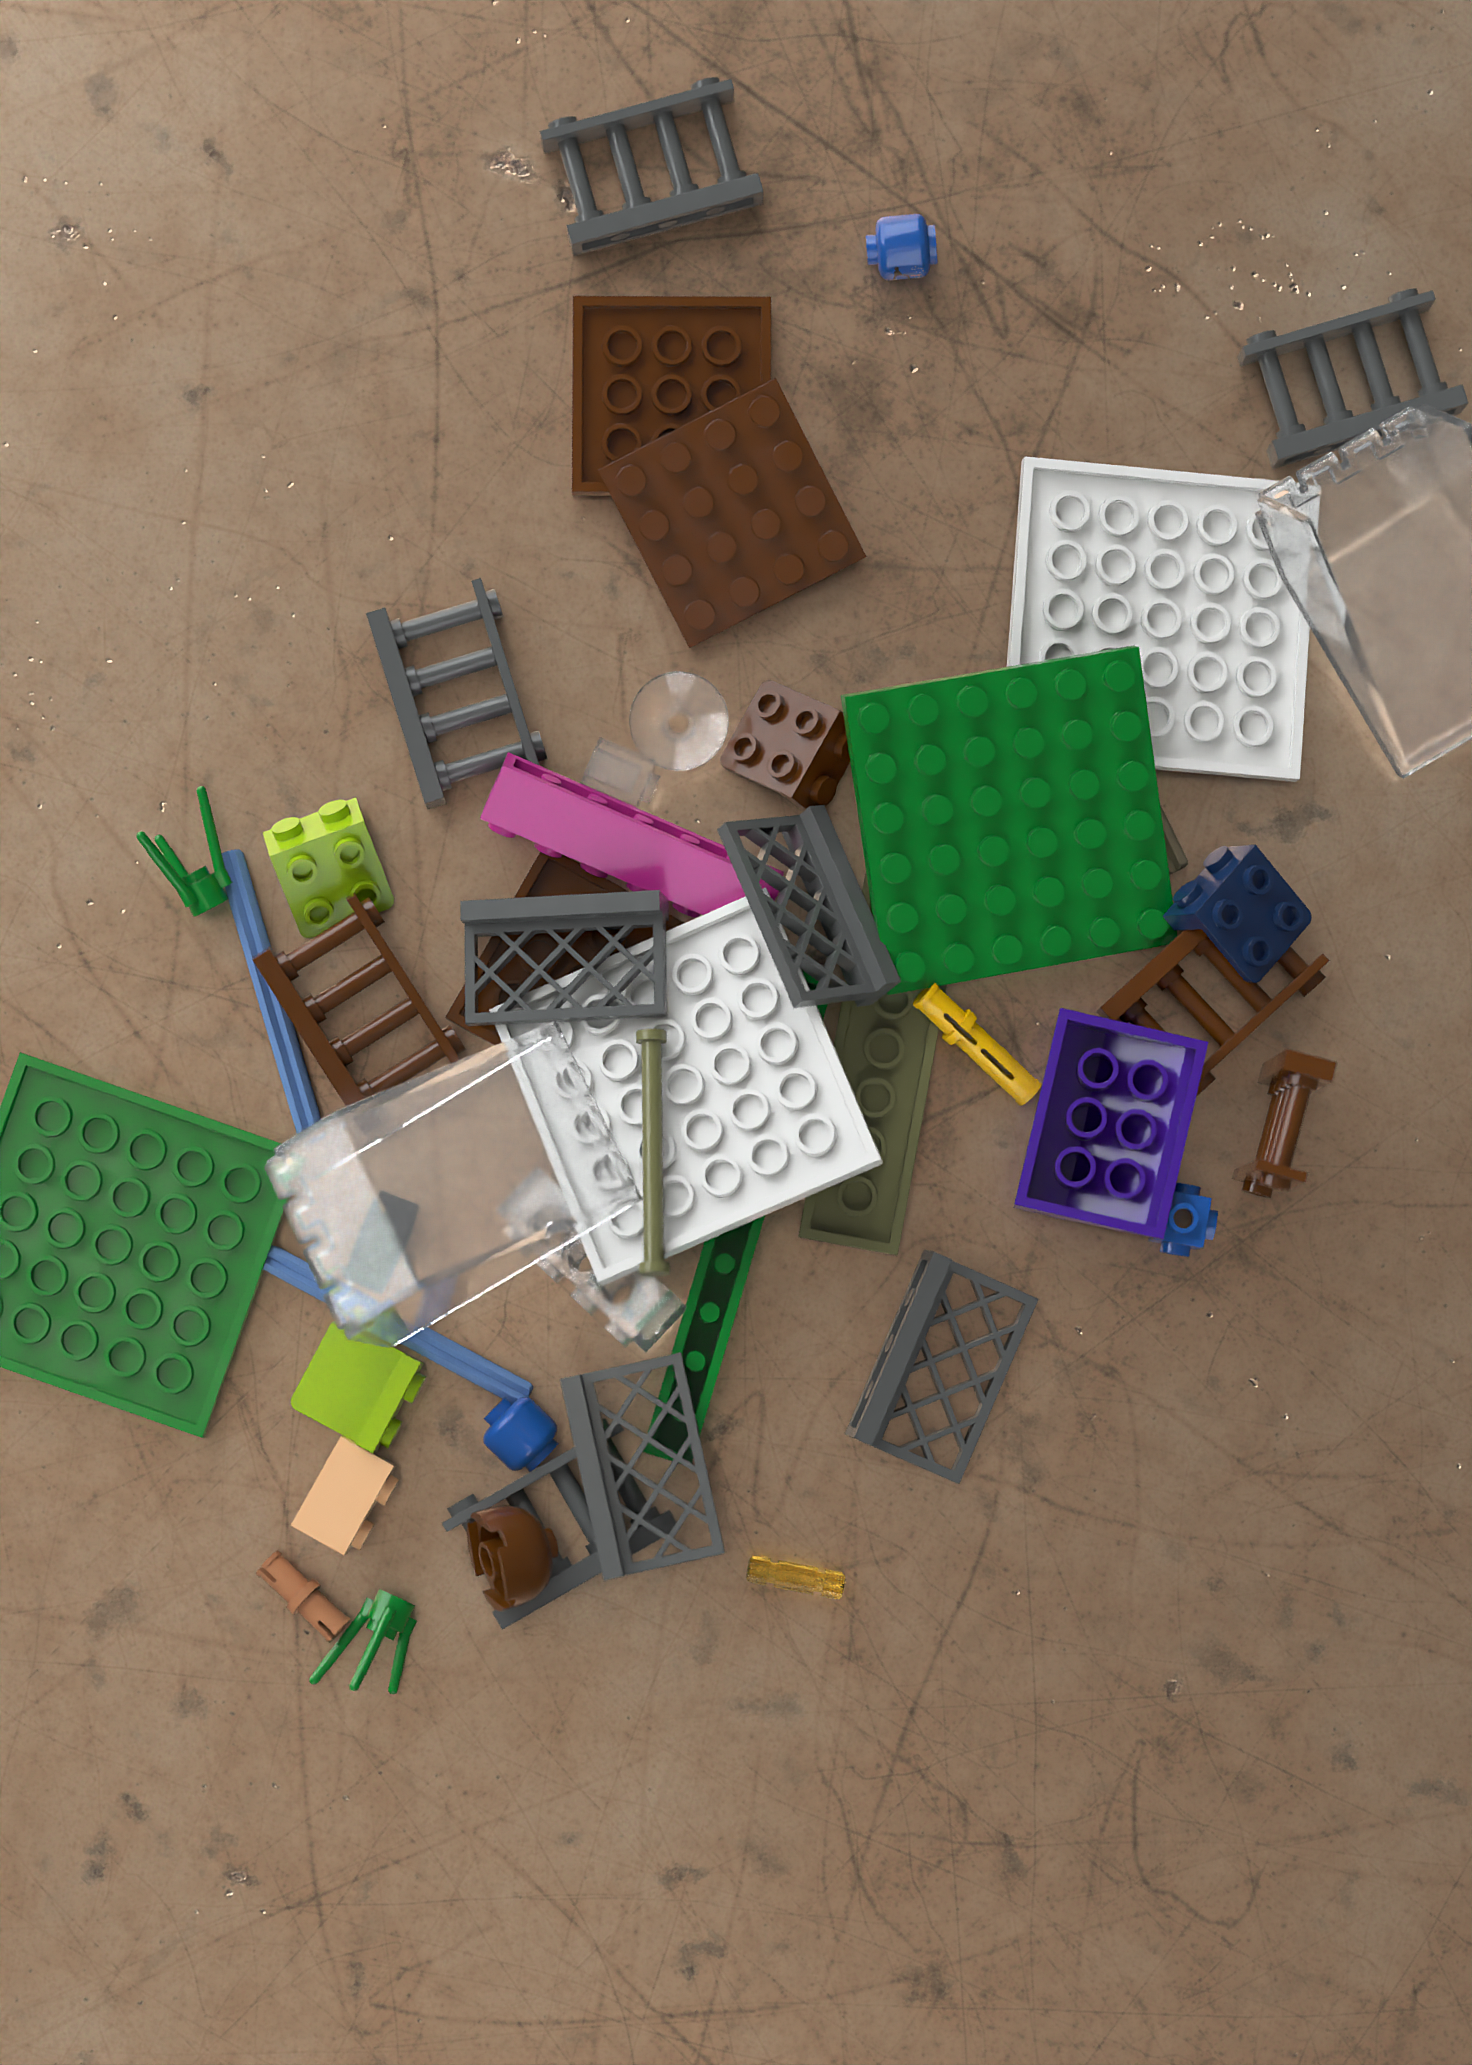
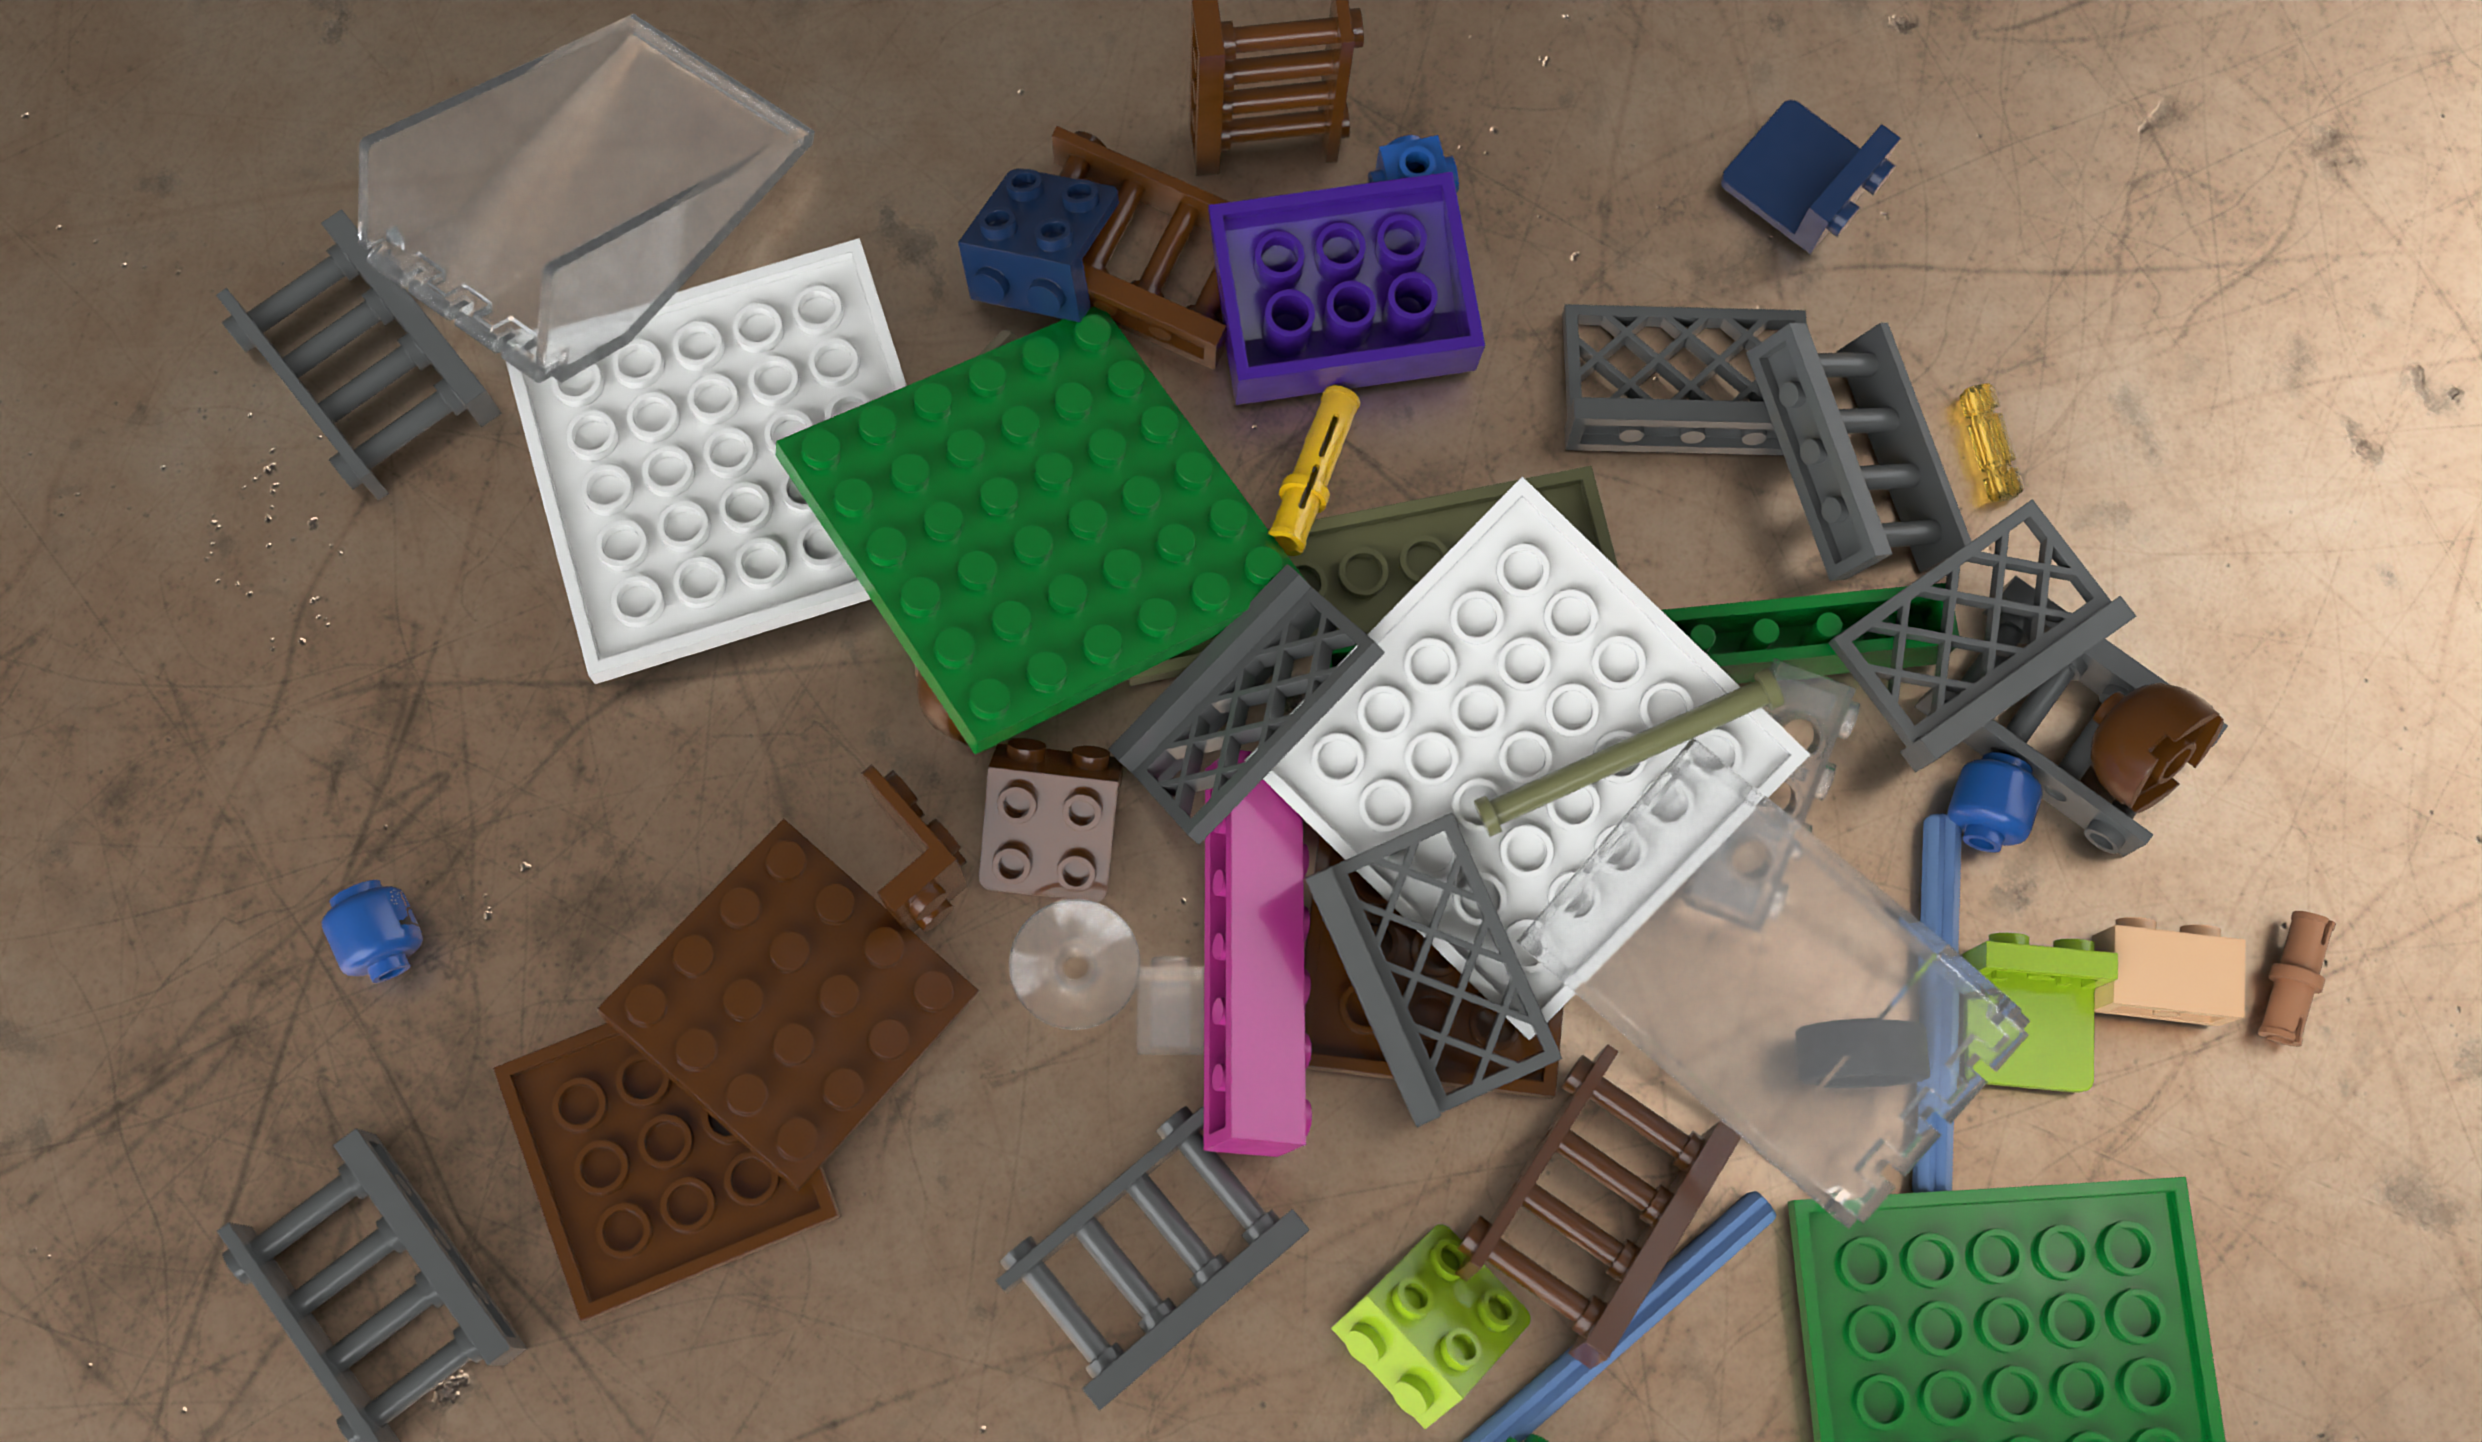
camera: 115 degrees left, 10 degrees down
green plant [309,1589,417,1695] -> none
none -> reddish brown bracket [861,764,968,933]
none -> dark blue bracket [1721,100,1901,254]
none -> dark grey fence [1746,323,1972,581]

